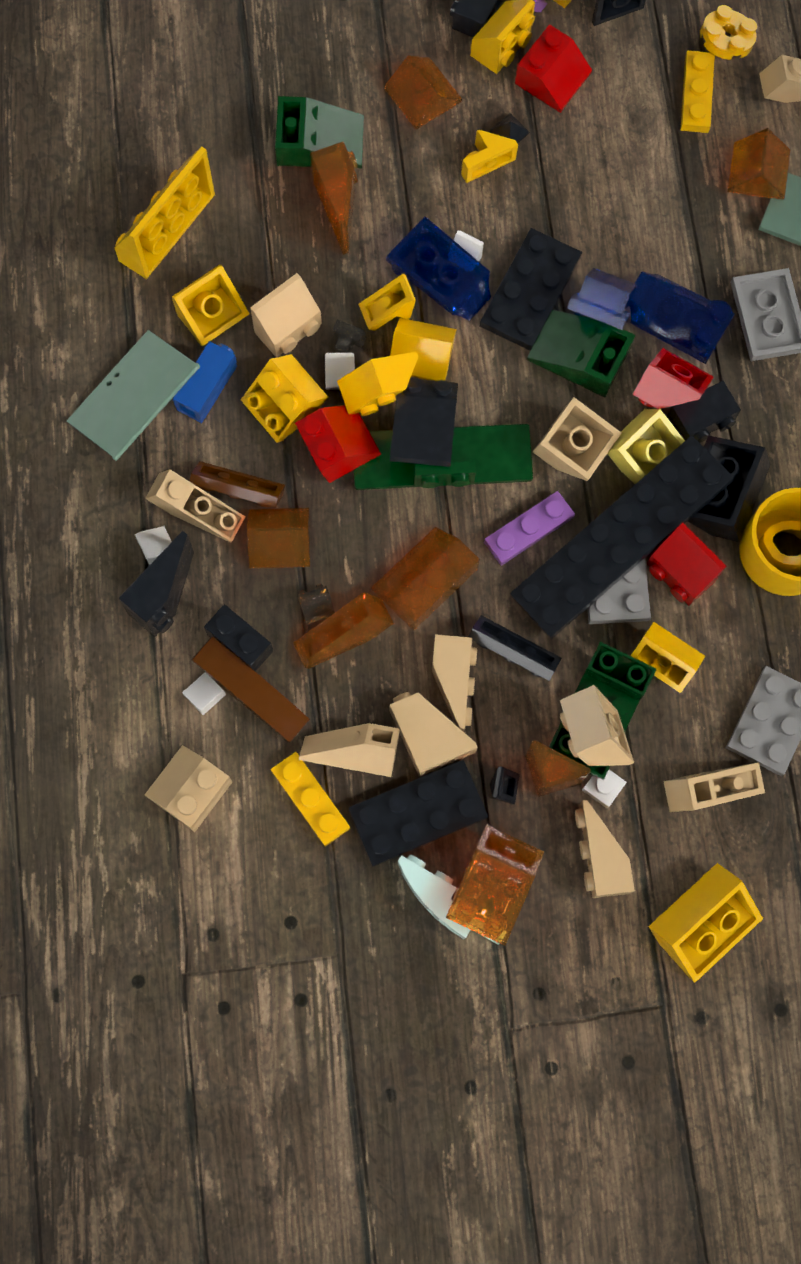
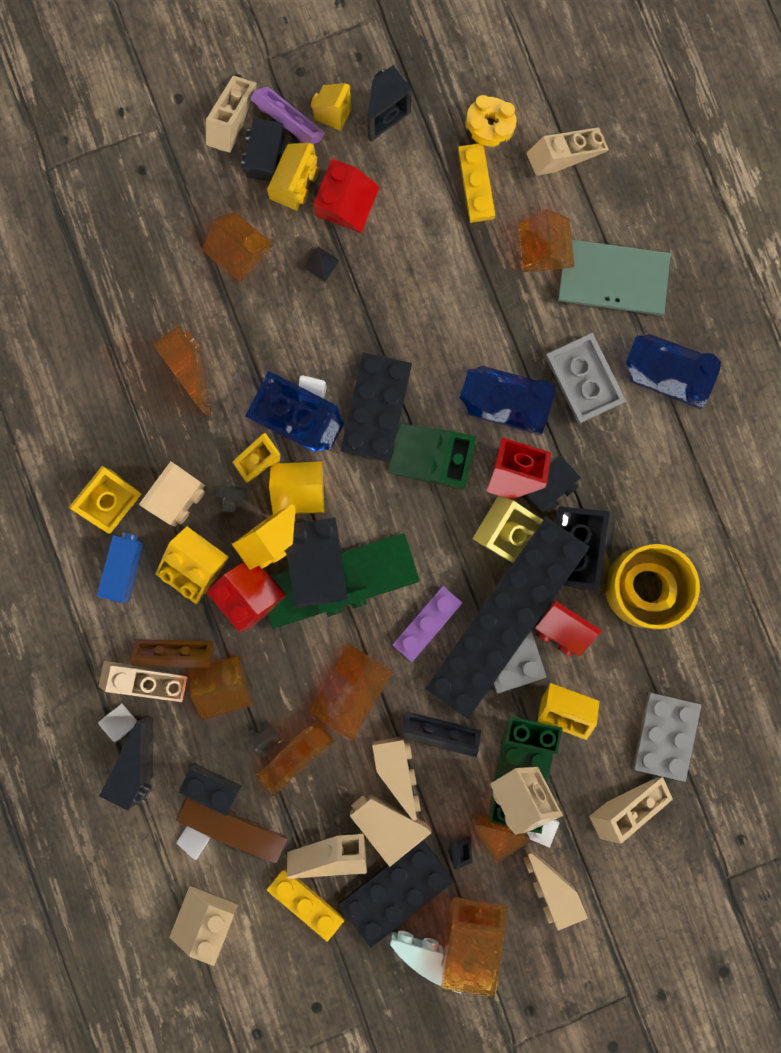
camera: 15 degrees left, 10 degrees up
sand green container [67,330,200,461] -> none
yellow slope [115,146,215,280] -> none
dark green slope [275,96,364,169] -> none
white slope [325,353,355,390] -> none
yellow slope [461,130,518,183] -> none
tan slope [533,397,622,481] -> none
clear blue plate [567,268,637,330] -> none
yellow slope [648,863,763,983] -> none

